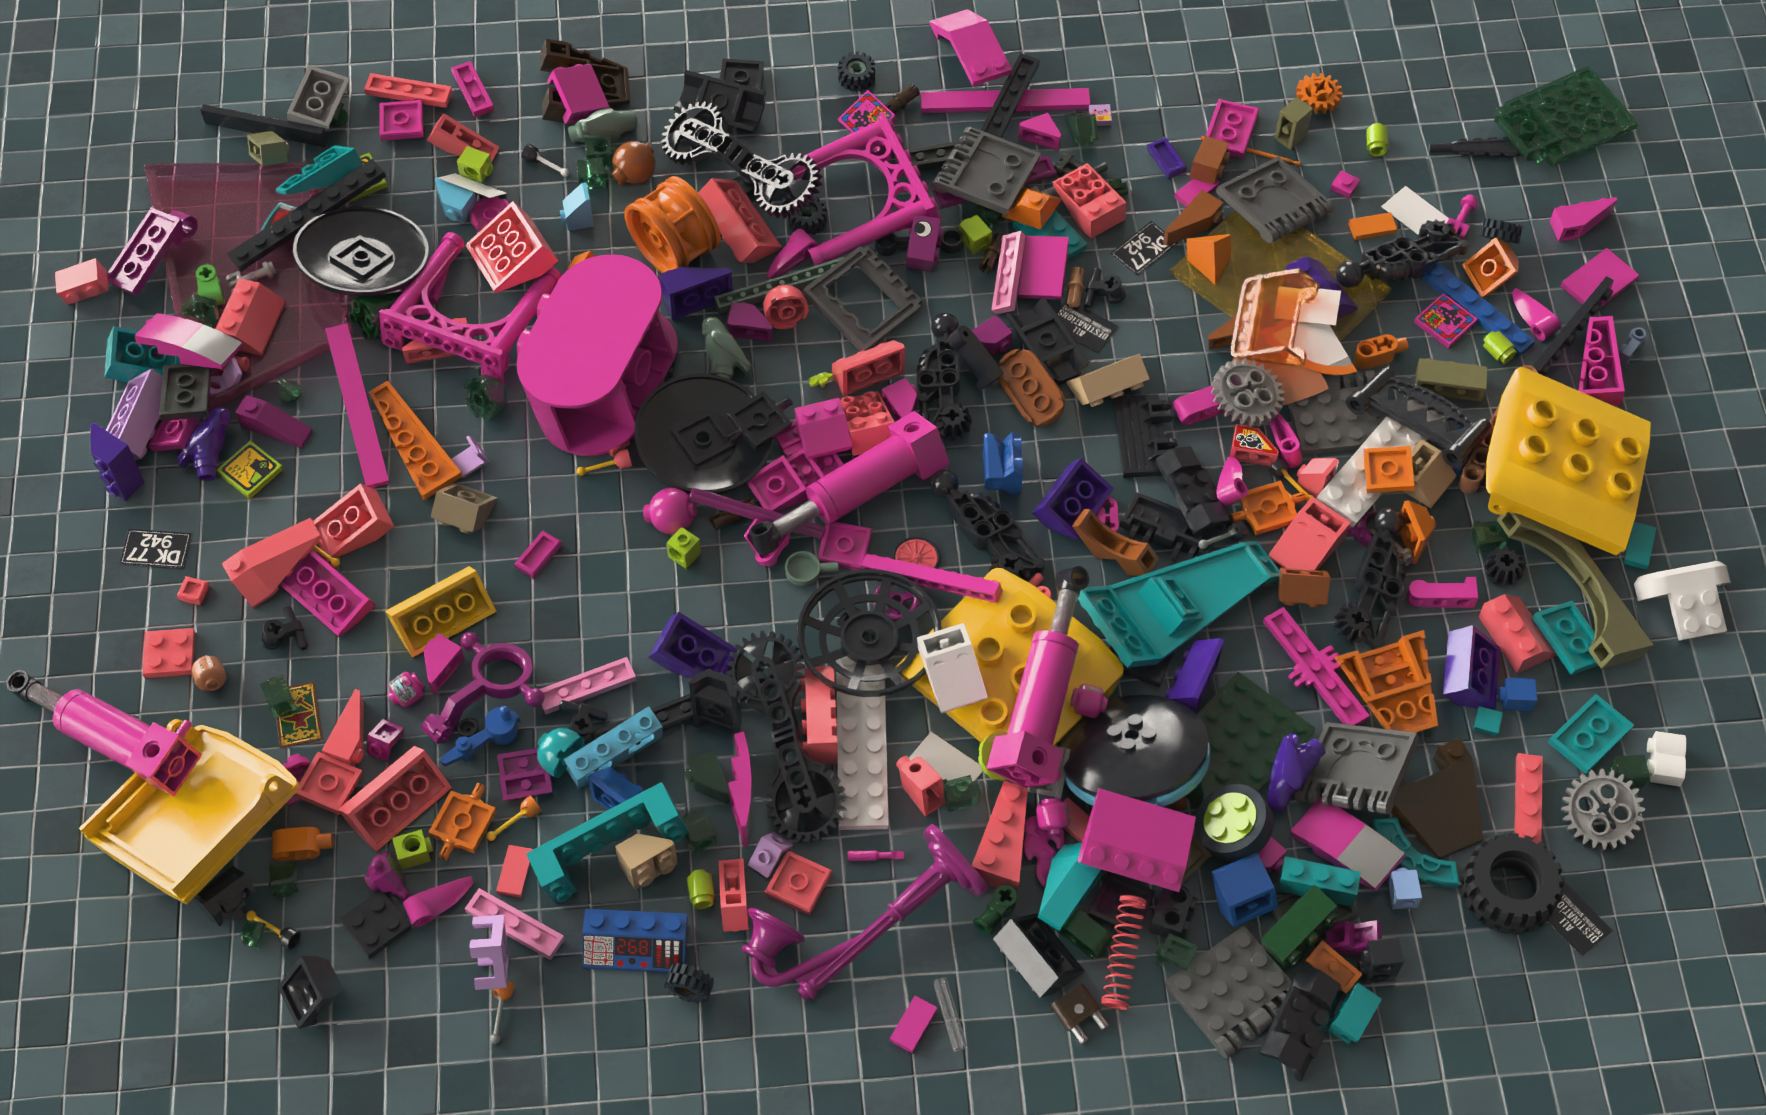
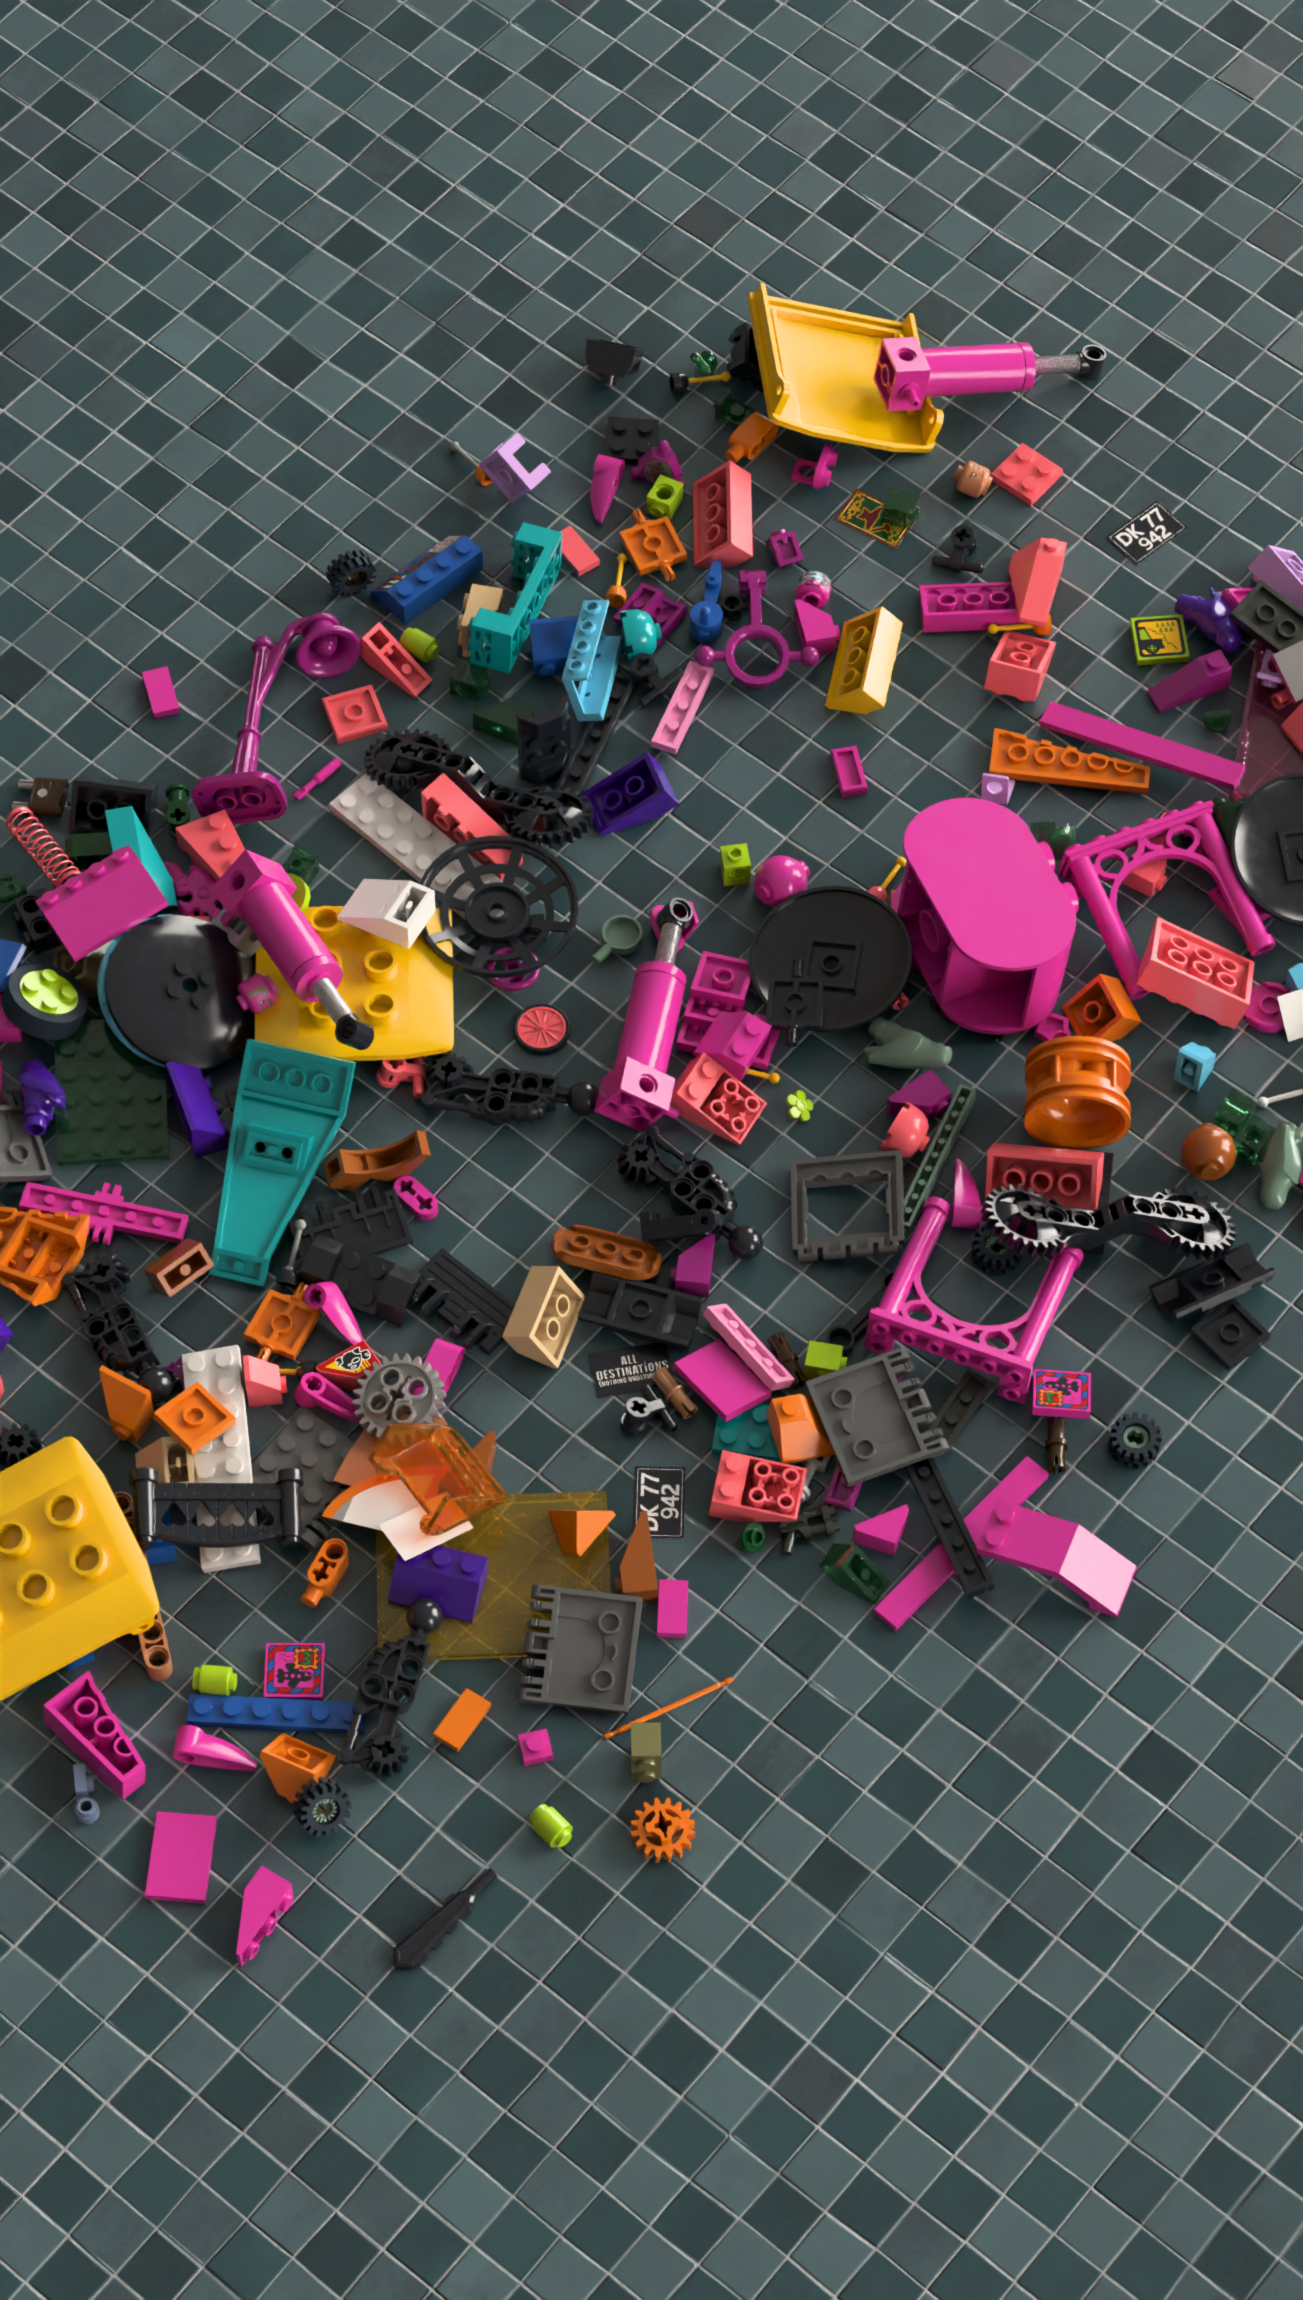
camera: 135 degrees right, 0 degrees up
dark purple slope [90,422,145,501] -> none
coral tile [177,576,210,605] -> none
coral plate [294,752,363,815] -> none
coral slope [322,689,364,767] -> none
dark tan slope [431,483,498,533] -> none
bright pink plate [465,888,565,960] -> none
dark purple slope [659,267,733,321] -> none
magenta axle [689,488,825,539] -> none
dark brown pin [709,497,756,531] -> none
dark pink slope [728,732,753,847] -> none
lavender bracket [748,832,794,878] -> none
dark pink tile [817,521,873,571] -> none
coral slope [832,340,905,397] -> none
dark pink piece [861,554,1003,603] -> none
dark pink slope [882,378,918,421] -> none
coral torso [896,756,945,817] -> none
magenta brick [906,214,944,272] -> none
white sticker [909,732,983,799] -> none
clear axle [934,977,967,1052] -> none
blue piece [982,432,1023,496] -> none
dark purple slope [1031,458,1114,539] -> none
dark pink head [1036,798,1070,835] -> none
lavender tile [1088,104,1112,126] -> none
dark purple tile [1147,137,1187,179] -> none
dark orange brick [1190,136,1231,185] -> none
dark pink tile [1206,99,1260,159] -> none
coral slope [1268,497,1351,570] -> none
white sticker [1381,186,1449,234] -> none
dark pink leg [1406,577,1478,608] -> none
olive brick [1415,358,1487,402] -> none
dark pink hinge [1446,195,1478,240] -> none
clear green plate [1494,66,1639,166] -> none
black plate [1532,276,1614,376] -> none

